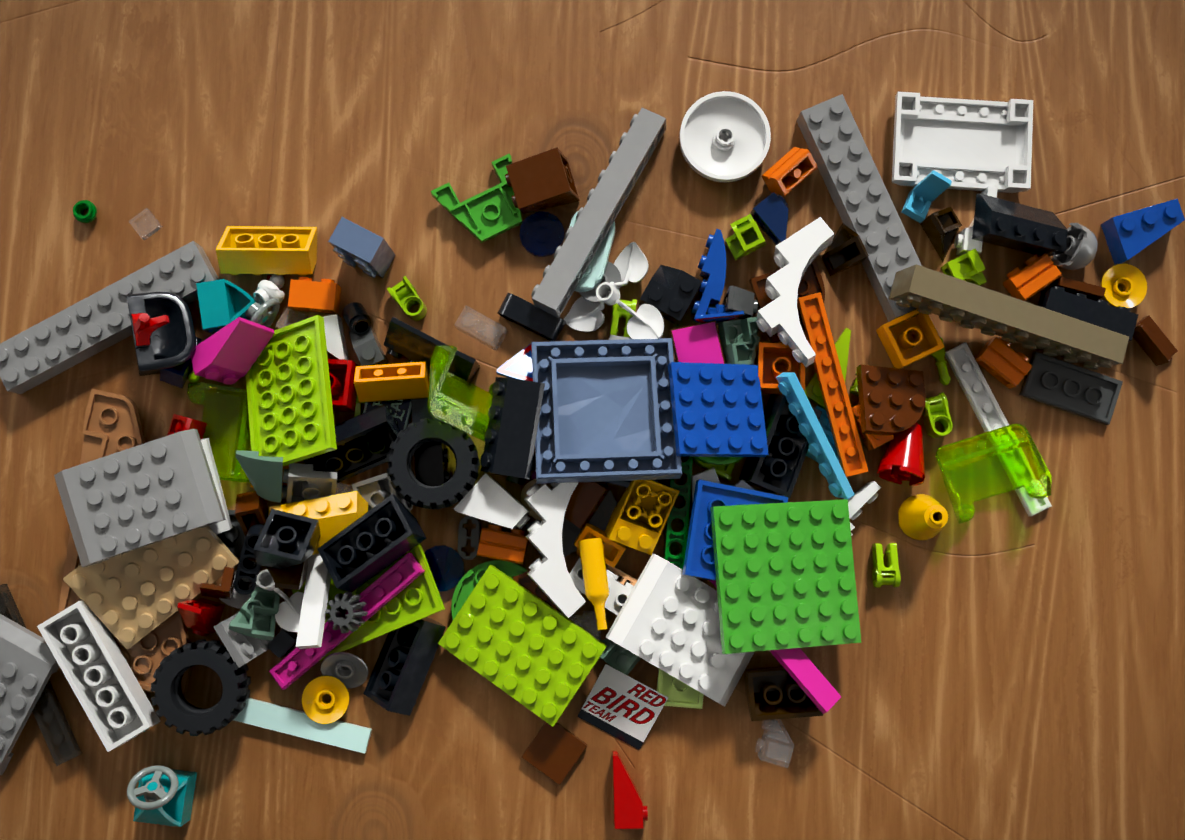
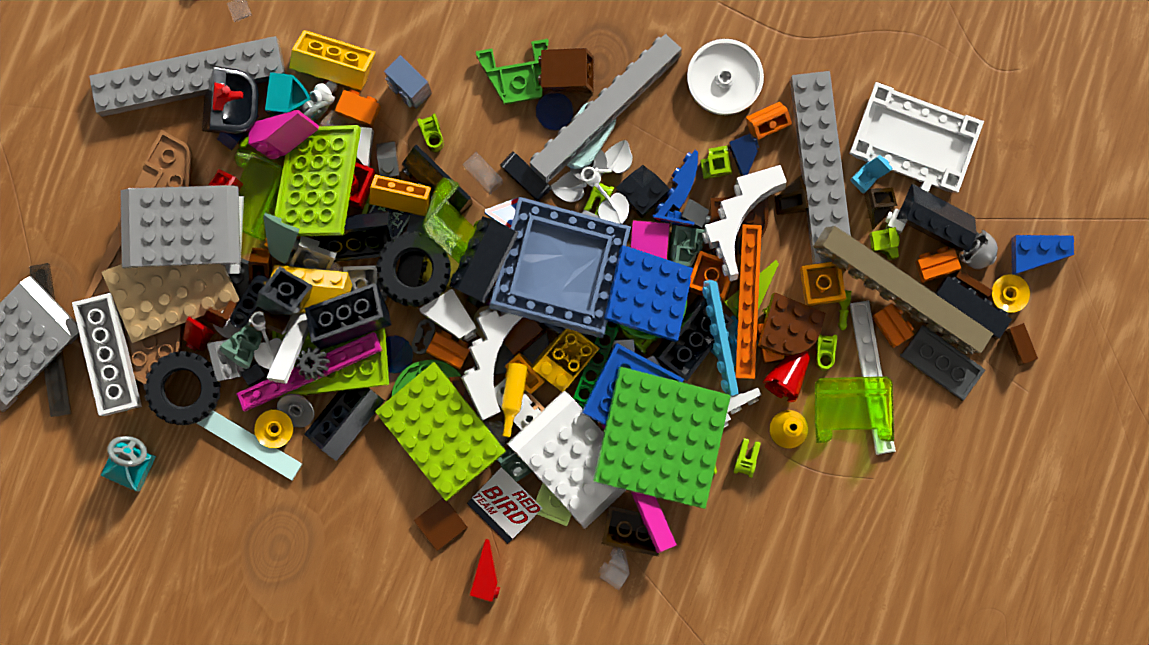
camera: 20 degrees right, 0 degrees up
black brick [342,302,371,335] -> none

